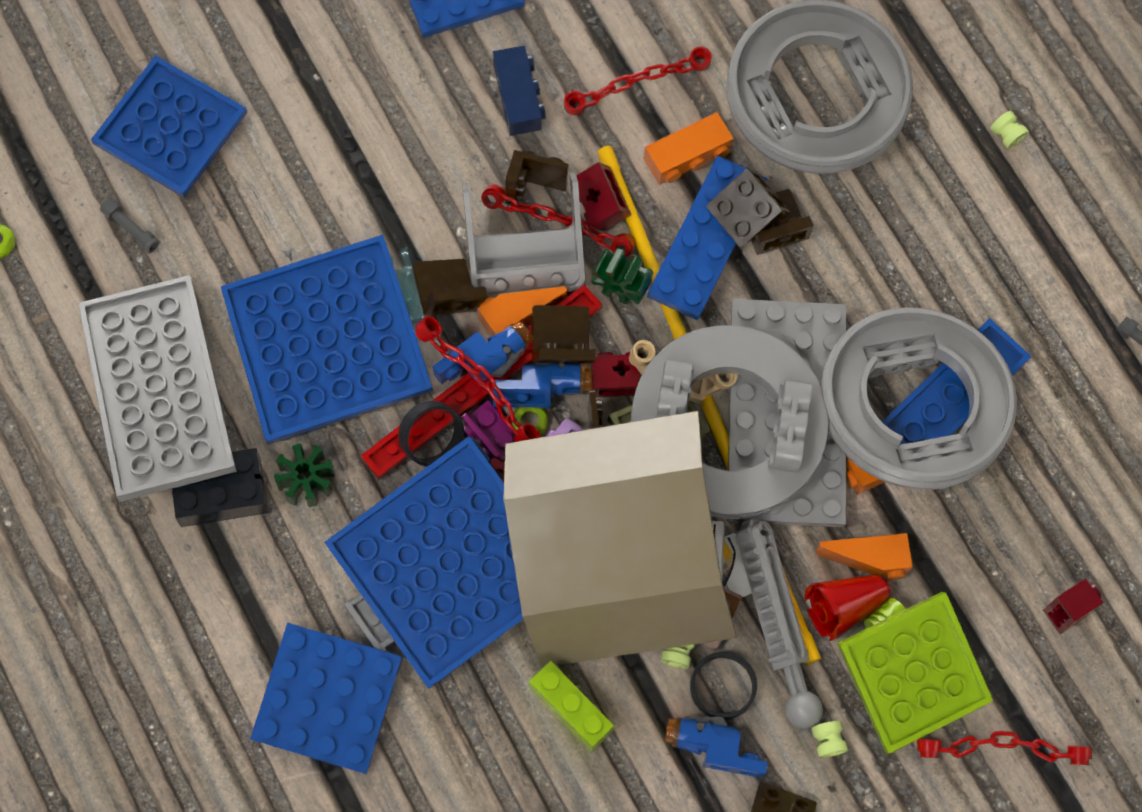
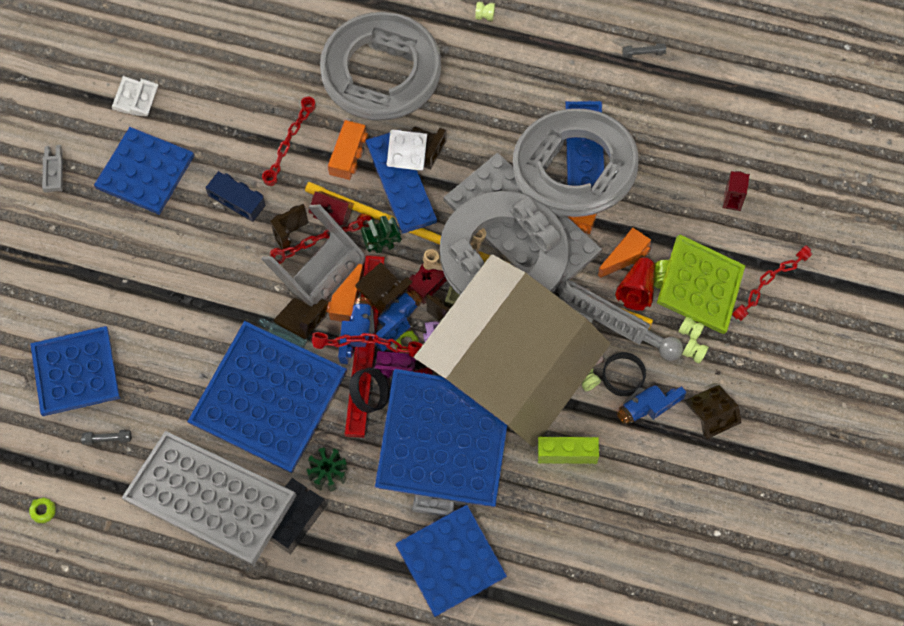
camera: 40 degrees left, 5 degrees down
none -> yellowish green wheel [678,317,705,340]

